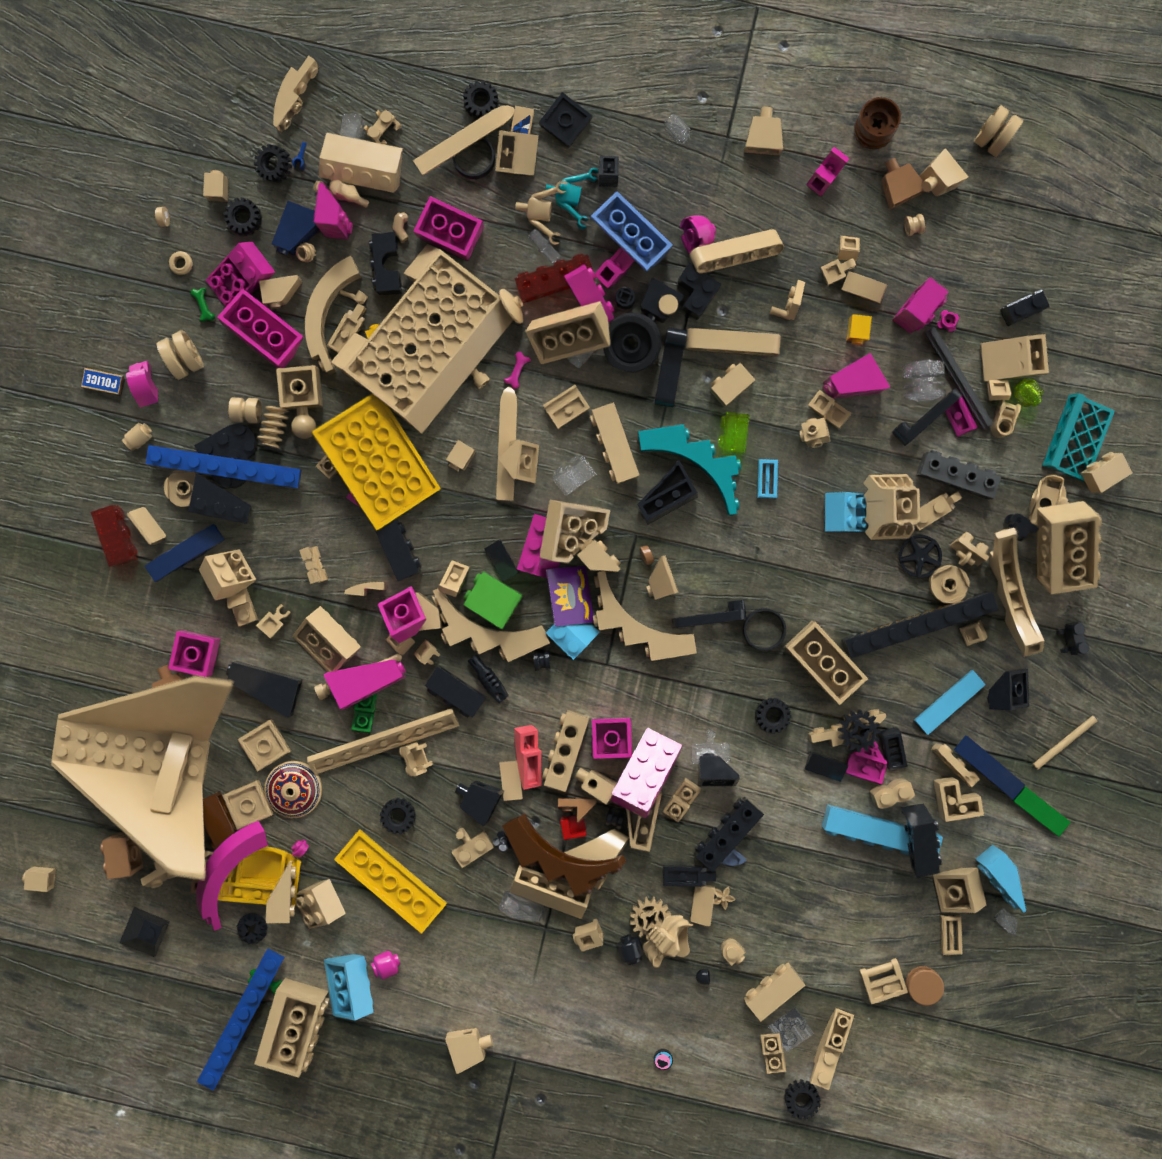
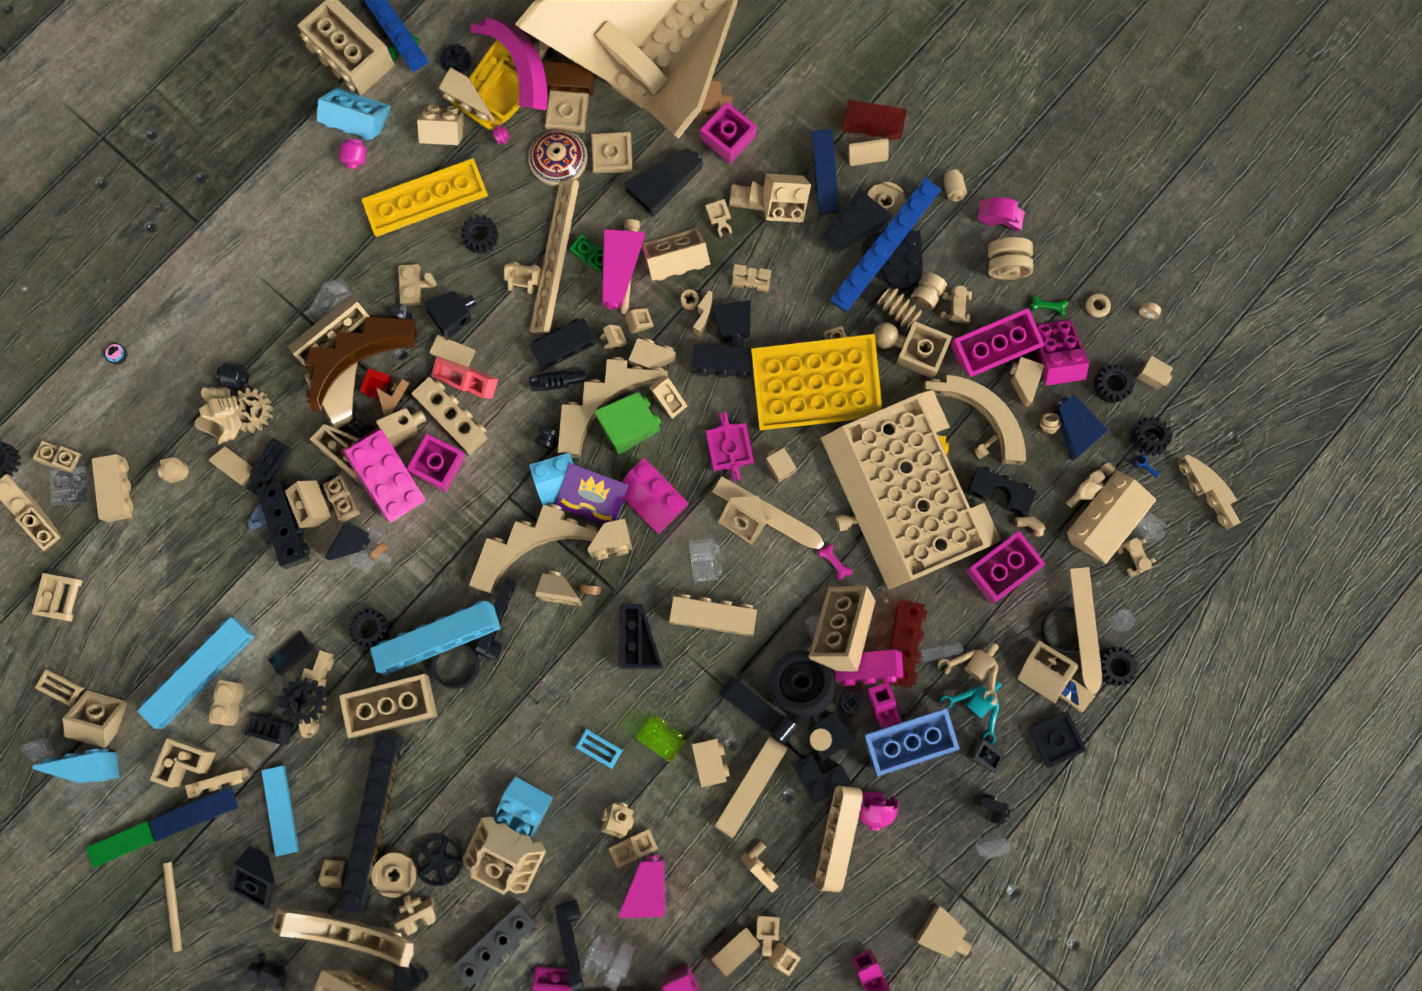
camera: 115 degrees right, 10 degrees down
tile [81,368,124,395] -> none
dark pink slope [314,183,353,240] -> none
tan hinge [327,303,366,353] -> none
dark pink slope [378,586,427,643] -> none
tan torso [445,1028,494,1074] -> none
black slope [484,539,520,582] -> none
tan dish [499,289,523,324] -> none
tan brick [540,500,610,563] -> none
tan plate [543,385,590,429] -> none
tan brick [573,919,604,951] -> none
teal arch [638,424,741,516] -> none
black hinge [696,969,710,985] -> none
tan plant [714,886,736,910] -> none
dark pink slope [845,741,887,785] -> none
yellow brick [846,314,872,345] -> none
black wedge [901,803,942,877] -> none
medium nougat head [905,966,944,1006] -> none
tan hinge [914,492,962,531] -> none
none -> tan brick [285,480,331,528]
none -> medium nougat tile [368,541,388,561]
none -> medium azure brick [370,601,501,676]
none -> tan bush [681,290,699,310]
none -> dark pink plate [706,412,754,482]
none -> black torso [712,300,751,347]
none -> tan piece [940,286,972,324]
none -> black bracket [973,793,1010,826]
none -> clear wheel [1109,609,1136,632]

